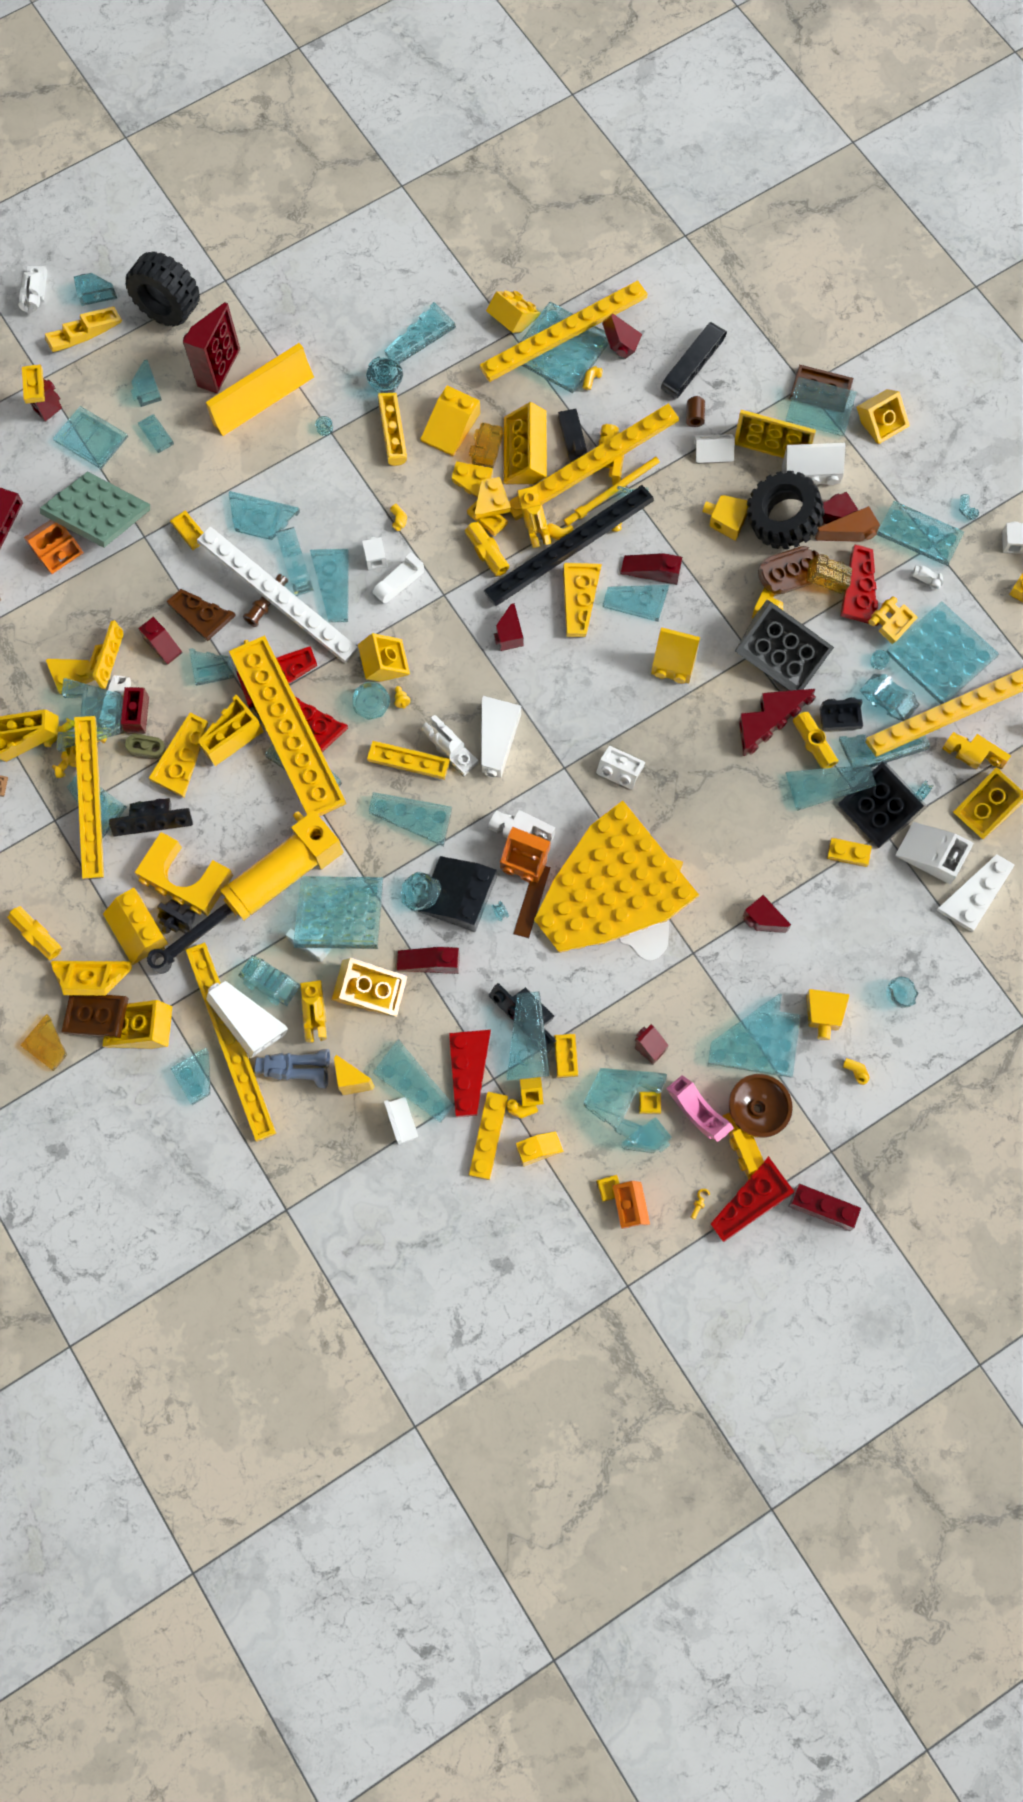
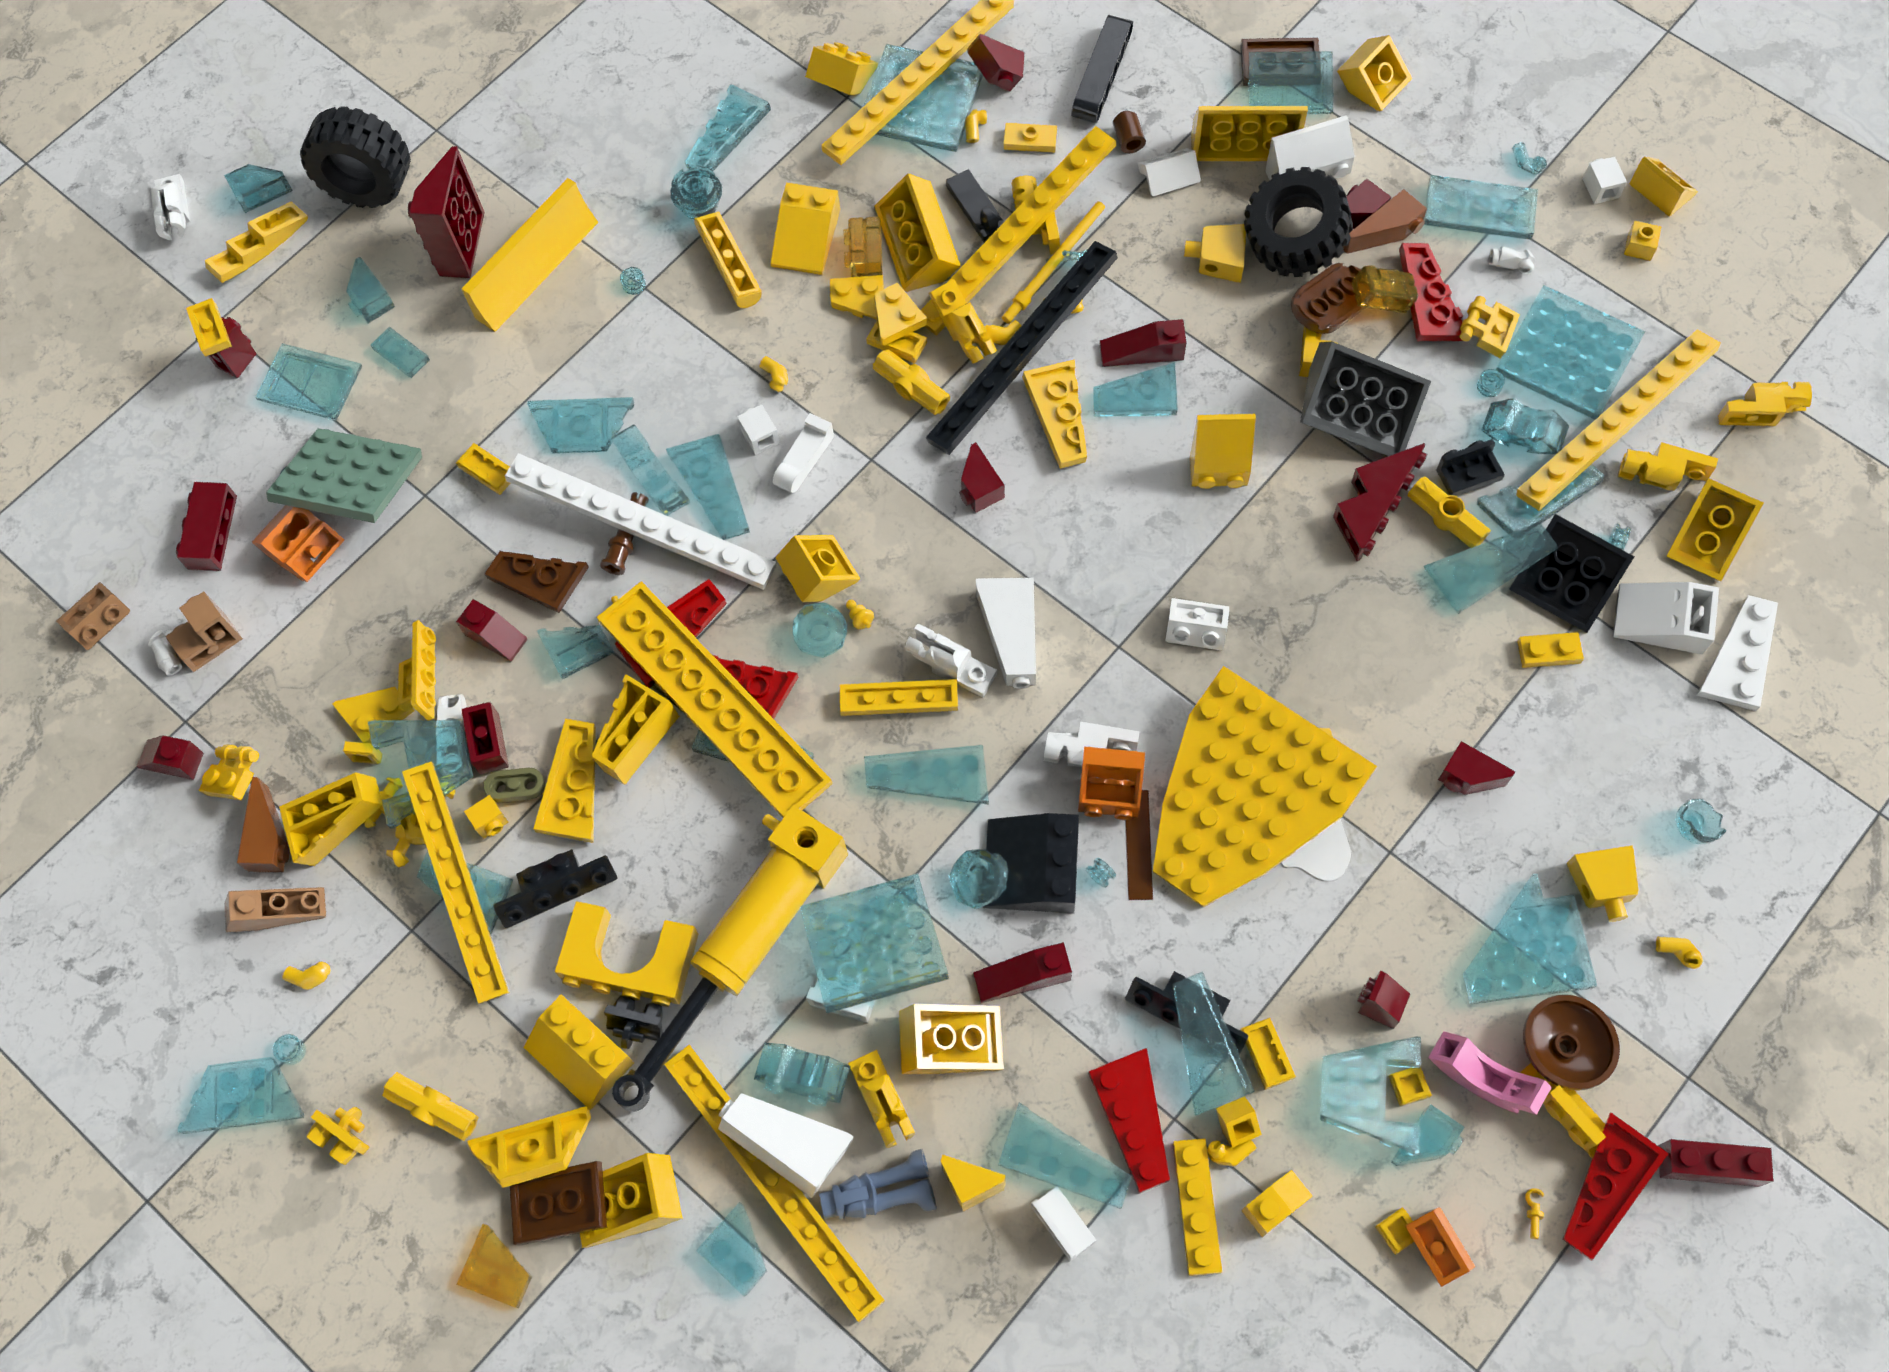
camera: 15 degrees left, 5 degrees down
none -> yellow tile [343,741,383,764]
none -> yellow plate [464,795,509,839]
none -> yellow plate [1004,123,1057,153]

